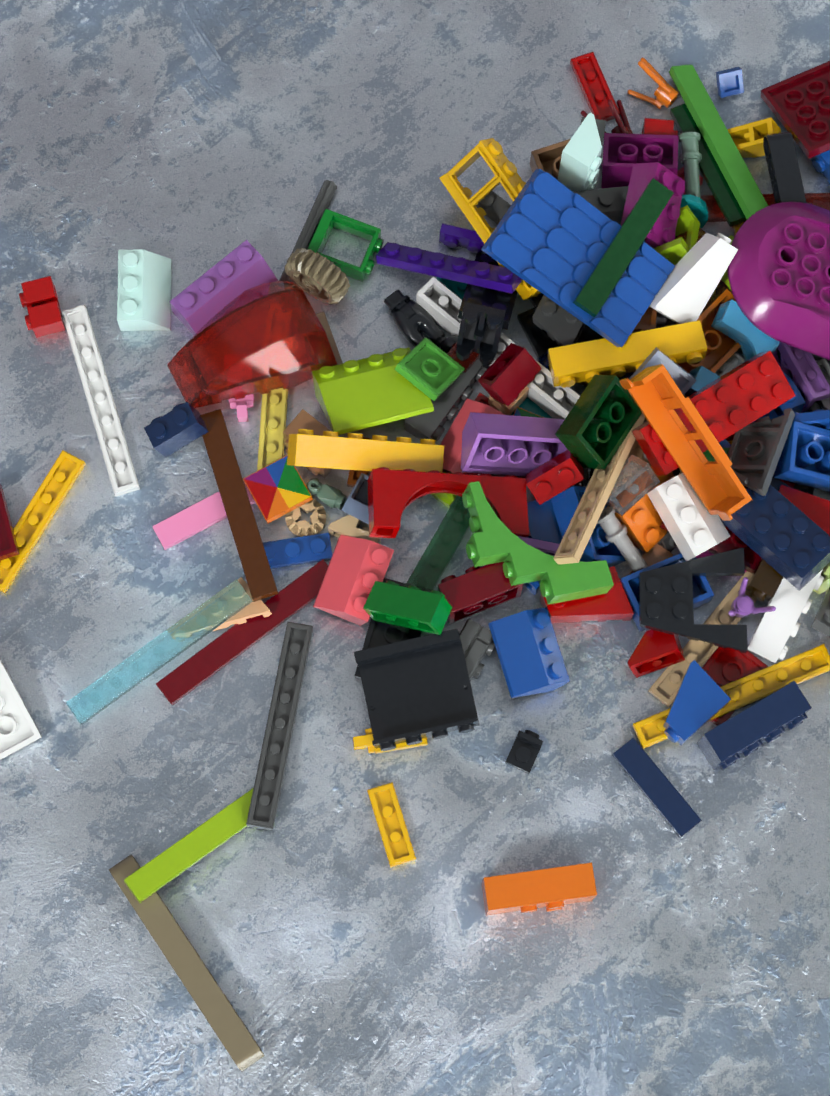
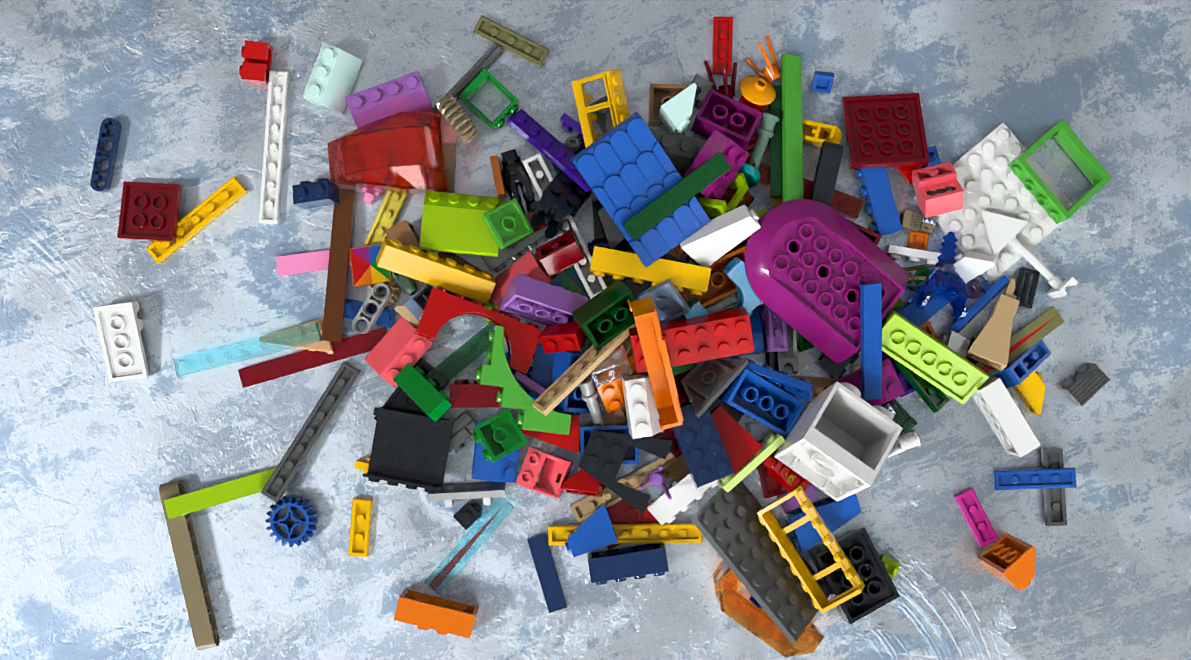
camera: 25 degrees right, 15 degrees up
none -> blue gear [265,495,318,547]
none -> light grey beam [352,283,393,334]
none -> clear light blue tile [424,497,514,595]
none -> light grey hinge [428,482,506,507]
none -> green plate [472,409,528,464]
none -> olive tile [473,15,550,68]
none -> dark orange tile [490,155,507,199]
none -> coral piece [516,447,574,498]
none -> dark grey pin [565,136,580,153]
none -> light orange dish [739,75,776,105]

